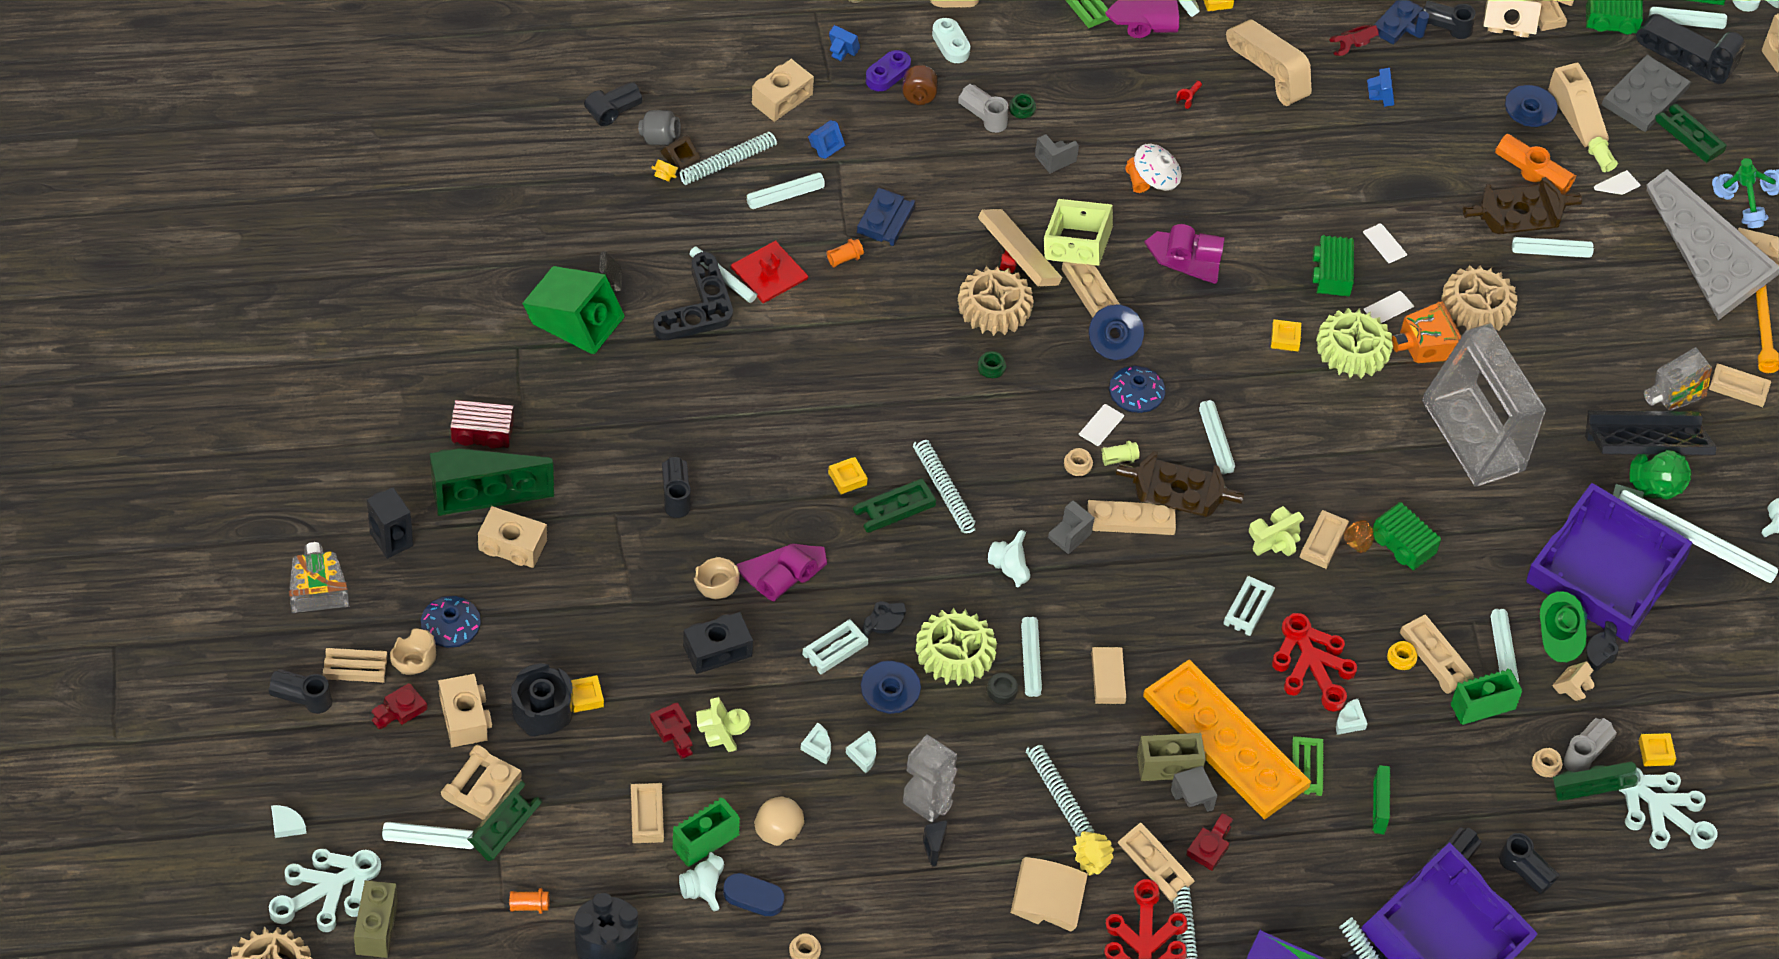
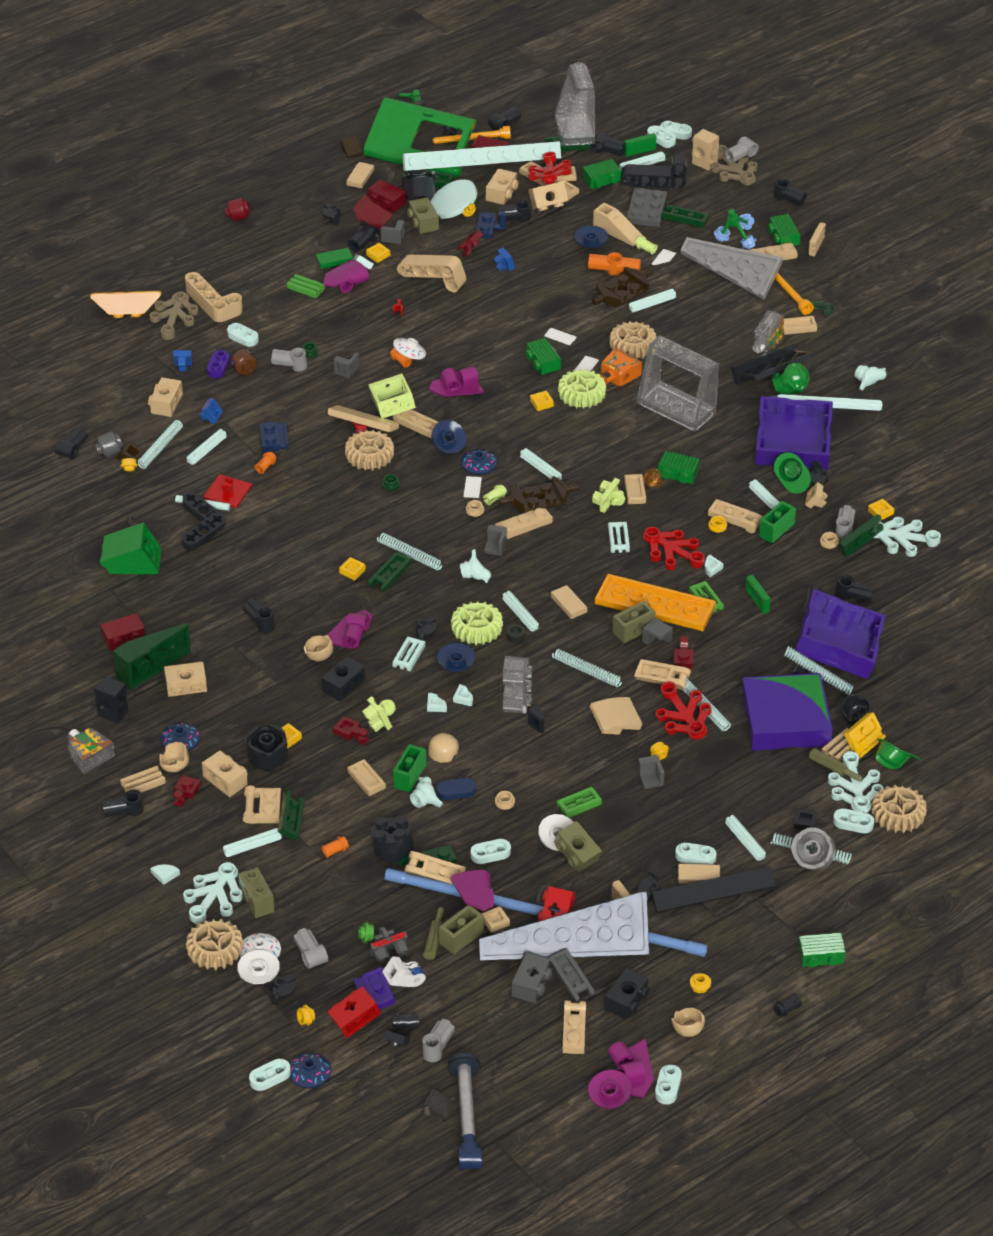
camera: 25 degrees left, 10 degrees down
light yellow piece [1073,831,1114,876] -> none

